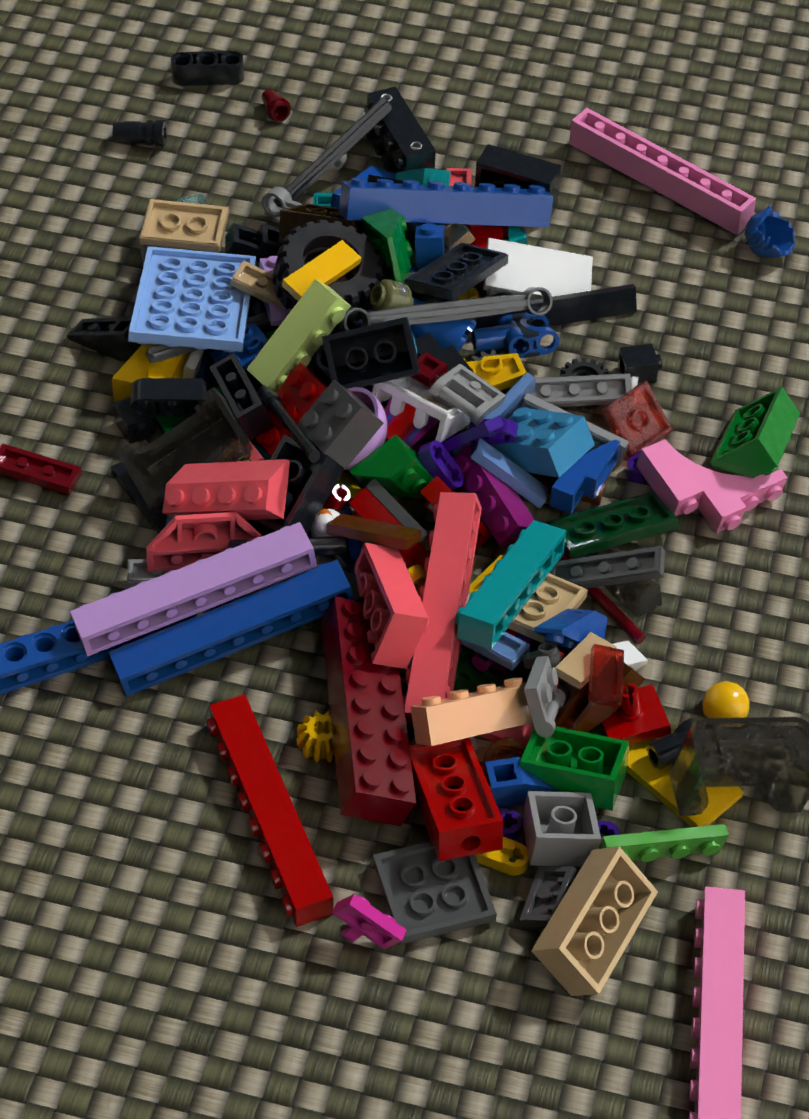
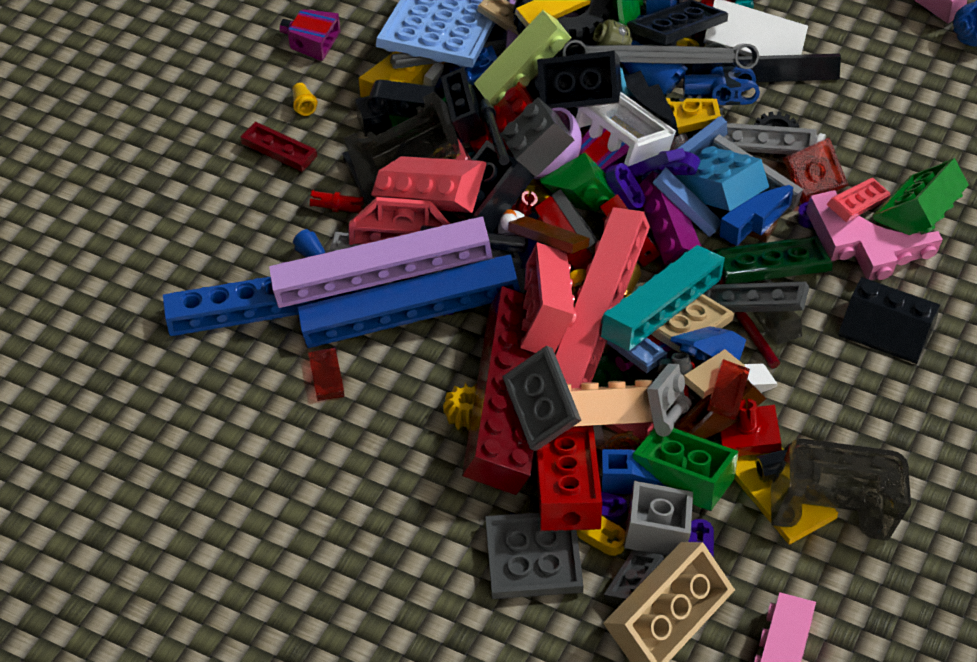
camera: 15 degrees right, 0 degrees up
black slope [67,317,142,361] -> none
red brick [206,694,334,927] -> none
dark pink plate [332,894,407,949] -> none
dark red tile [410,352,448,388] -> none
light grey plate [430,364,506,425] -> none
bright green plate [599,824,729,862] -> none
black brick [618,344,662,385] -> none
yellow hair [702,681,750,728] -> none
none -> magenta torso [279,9,341,61]
none -> yellow cone [292,83,318,116]
none -> blue cone [293,229,326,258]
none -> clear red tile [308,348,345,401]
none -> red pin [310,190,364,214]
none -> dark grey tile [502,346,582,451]
none -> coral tile [826,178,891,222]
none -> black slope [838,277,940,364]

